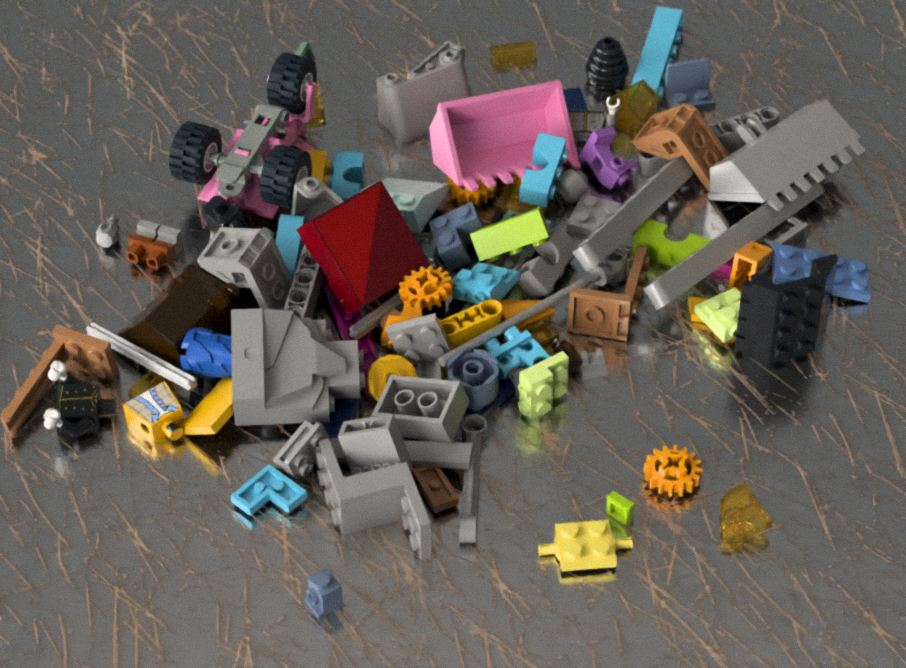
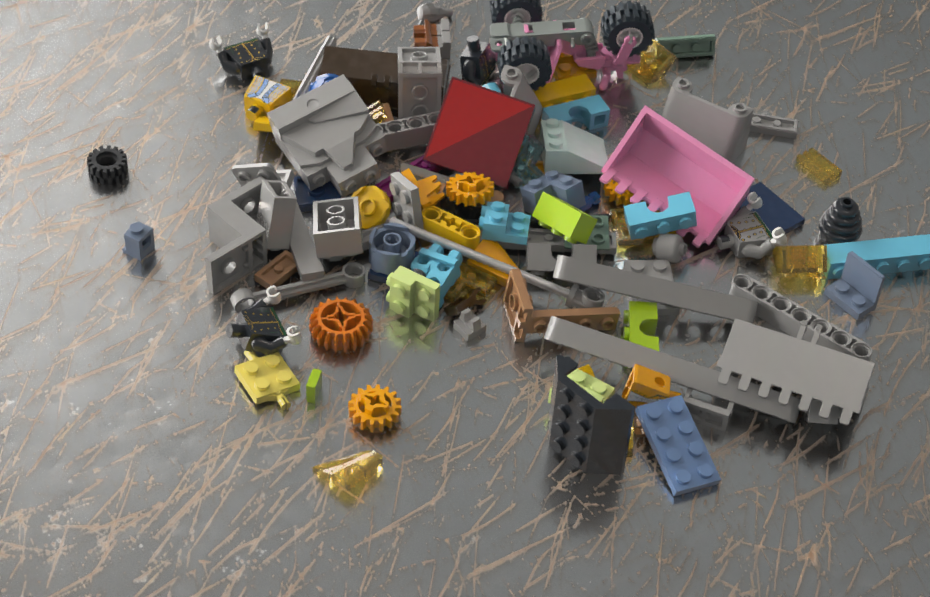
camera: 60 degrees right, 0 degrees up
medium nougat bracket [0,324,120,434] -> none
medium azure plate [231,464,308,516] -> none
medium lavender tile [578,127,639,190] -> none
medium nougat bracket [631,103,729,192] -> none
none -> black tyre [87,145,128,185]
none -> black torso [226,285,302,355]
none -> orange gear [309,296,373,353]

